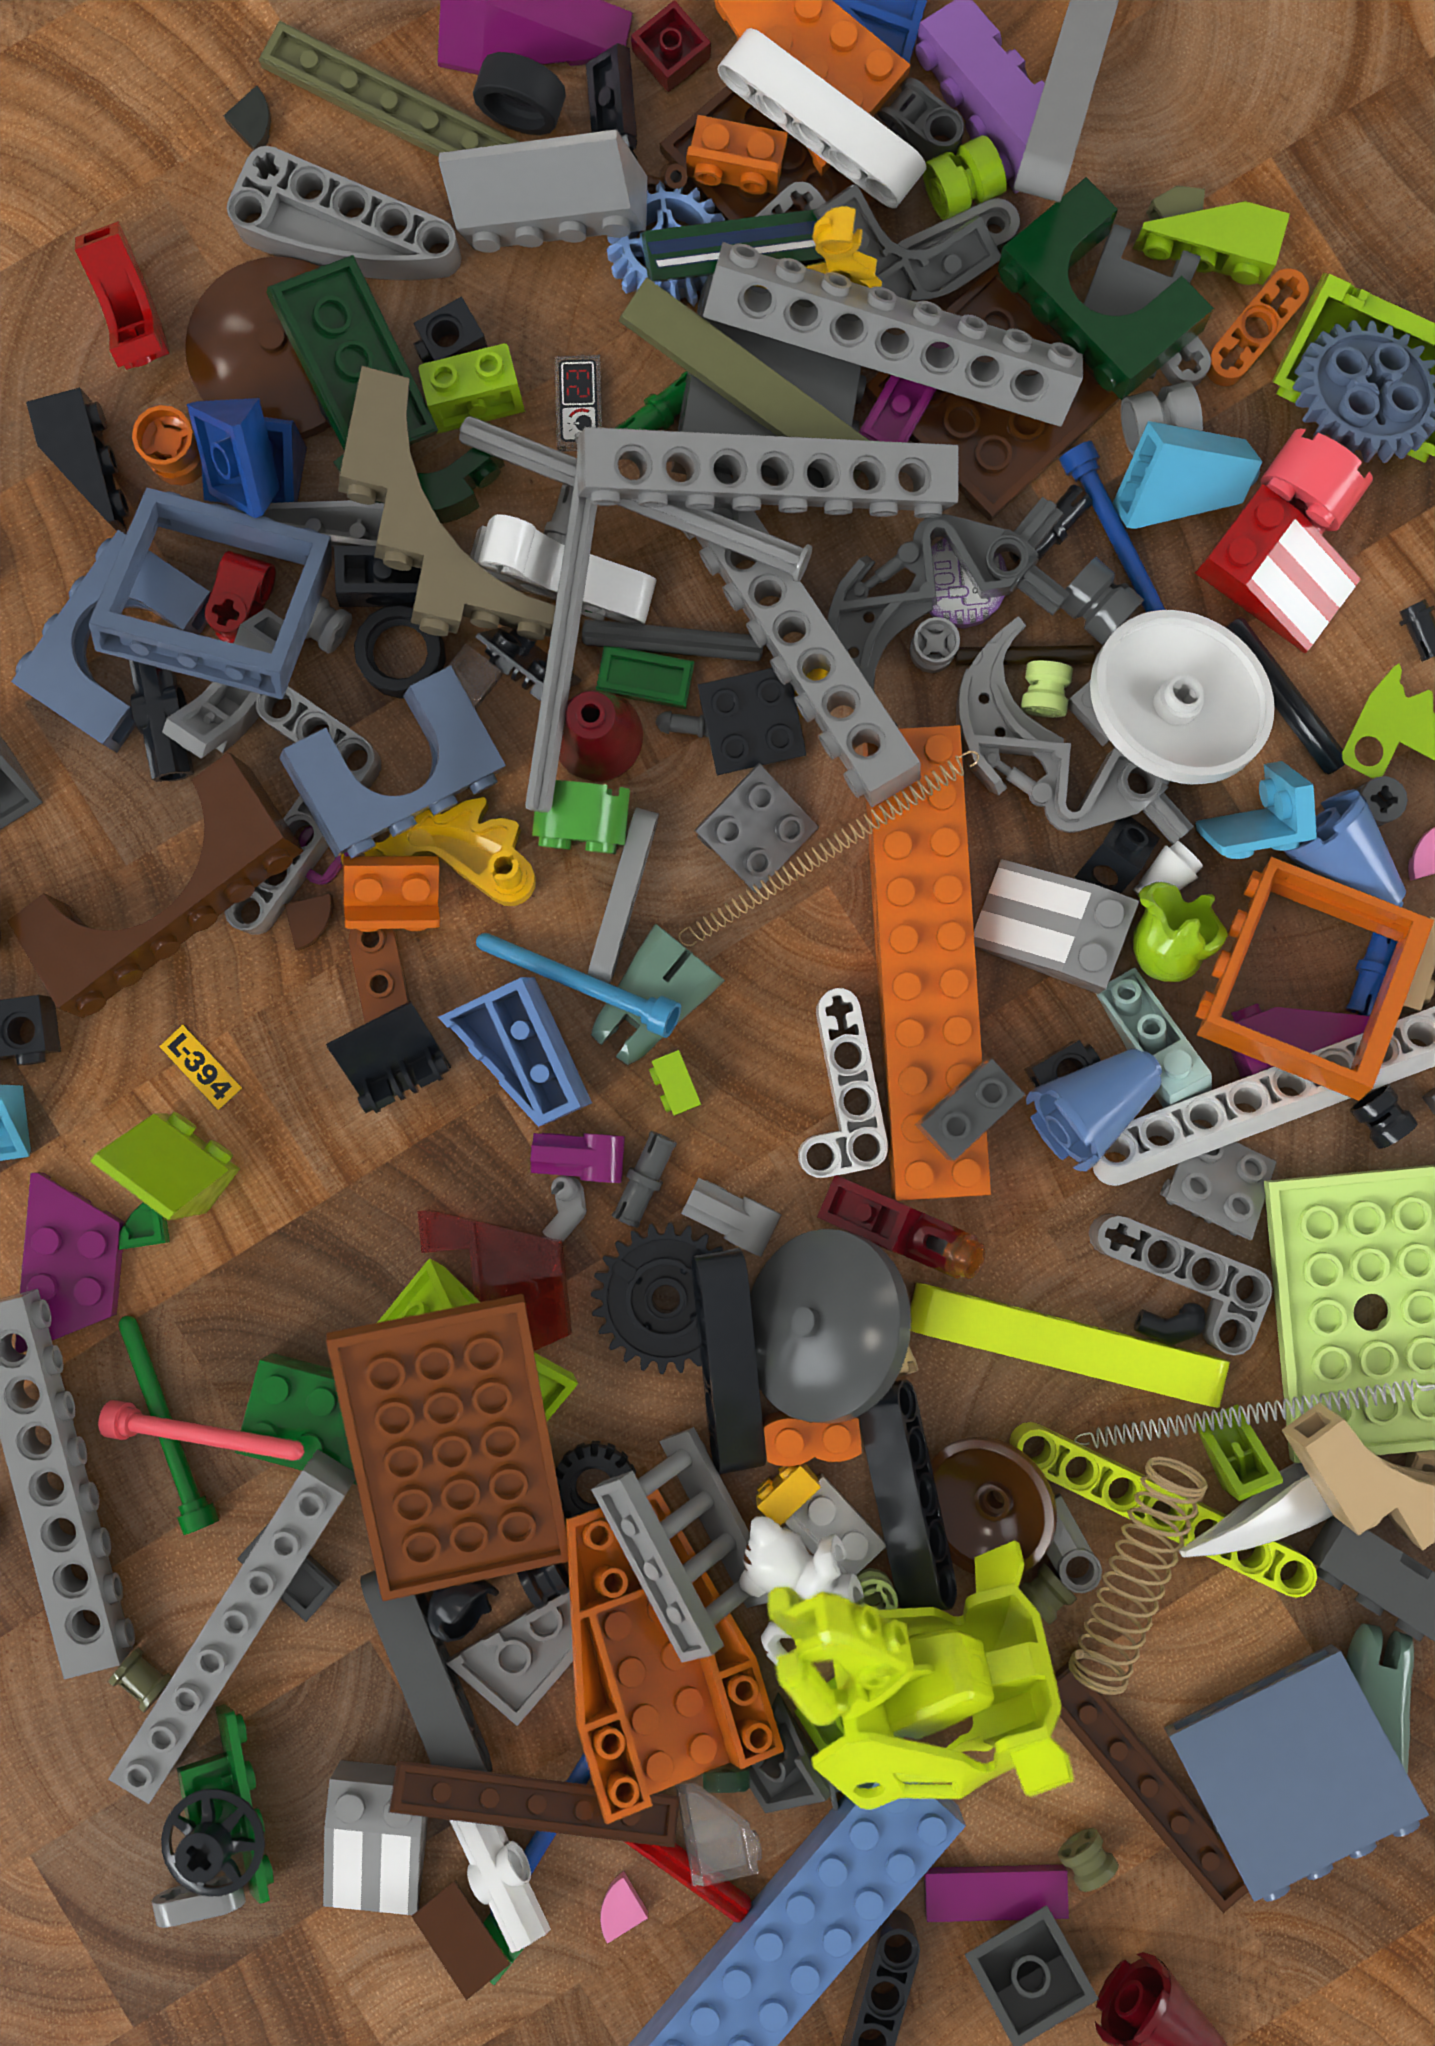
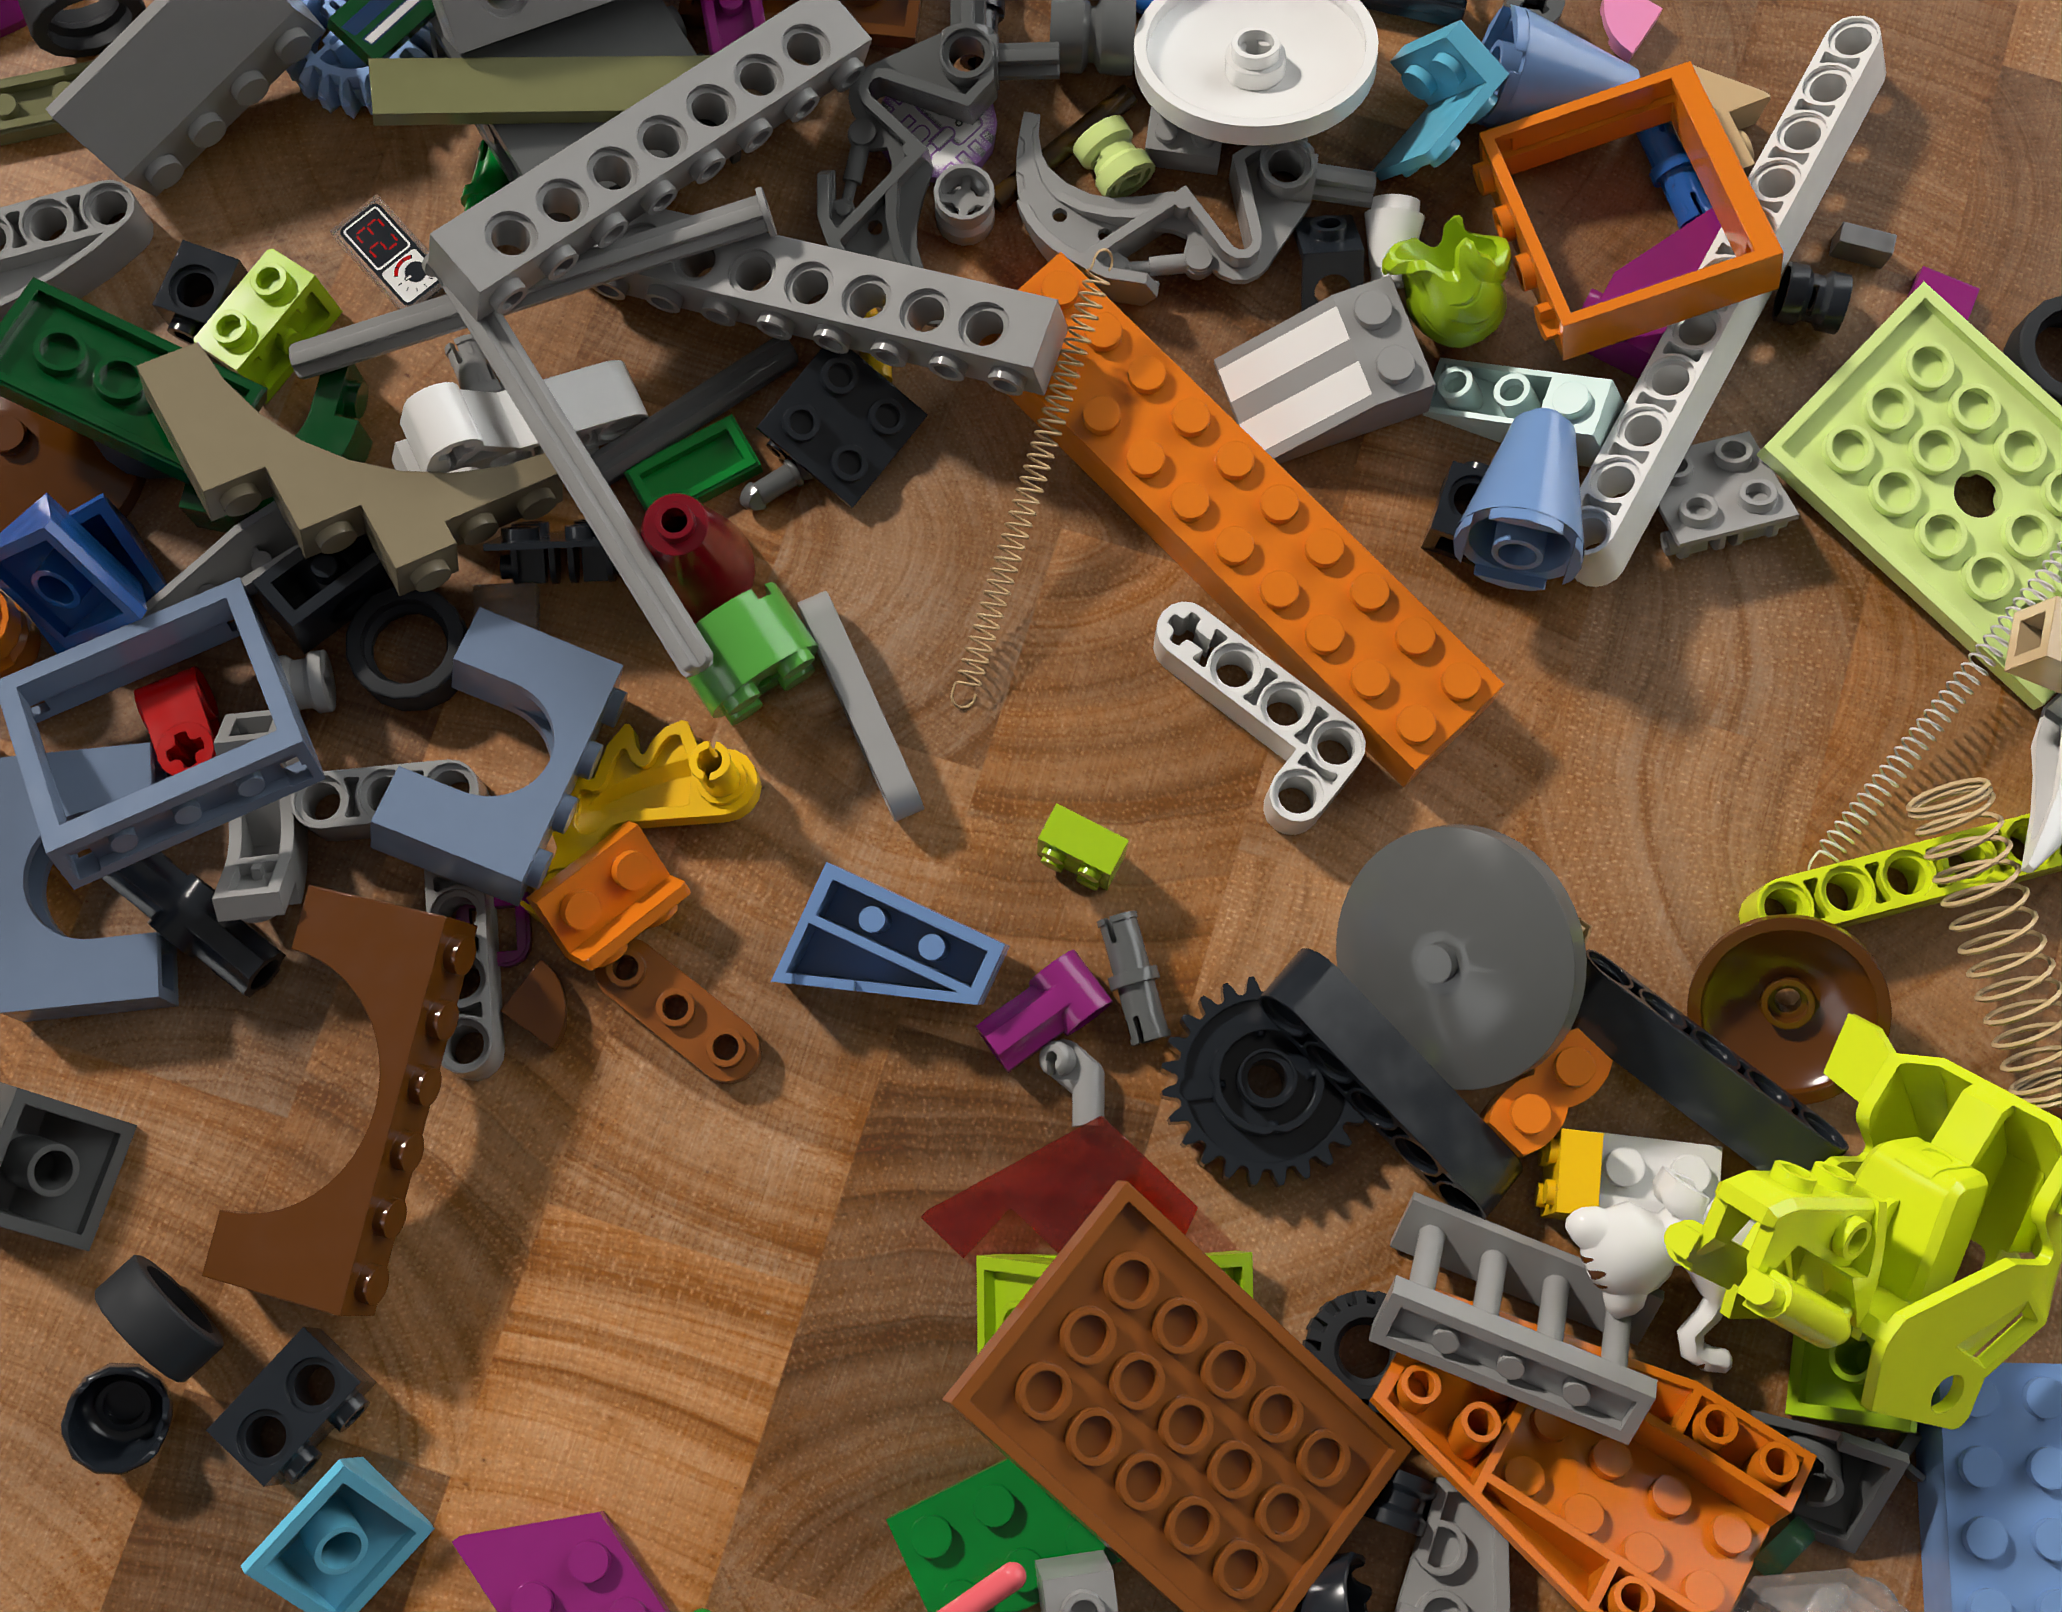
camera: 40 degrees left, 10 degrees down
lime slope [90,1112,240,1221] -> none
green tile [119,1202,170,1250] -> none
yellow sticker [159,1025,242,1110] -> none
black hinge [326,1001,451,1113] -> none
dark azure piece [476,933,681,1038] -> none
sand green piece [591,923,725,1066] -> none
light grey piece [681,1178,782,1257] -> none
flat silver hinge [695,763,819,893] -> none
dark red plate [817,1175,986,1279] -> none
neon yellow beam [910,1283,1230,1408] -> none
dark grey brick [915,1059,1025,1161] -> none
olive wheel [1018,1563,1077,1625] -> none
light grey piece [1046,1493,1102,1593] -> none
light grey beam [1089,1214,1272,1355] -> none
black arm [1134,1303,1206,1345] -> none
lime slope [1196,1404,1283,1501] -> none

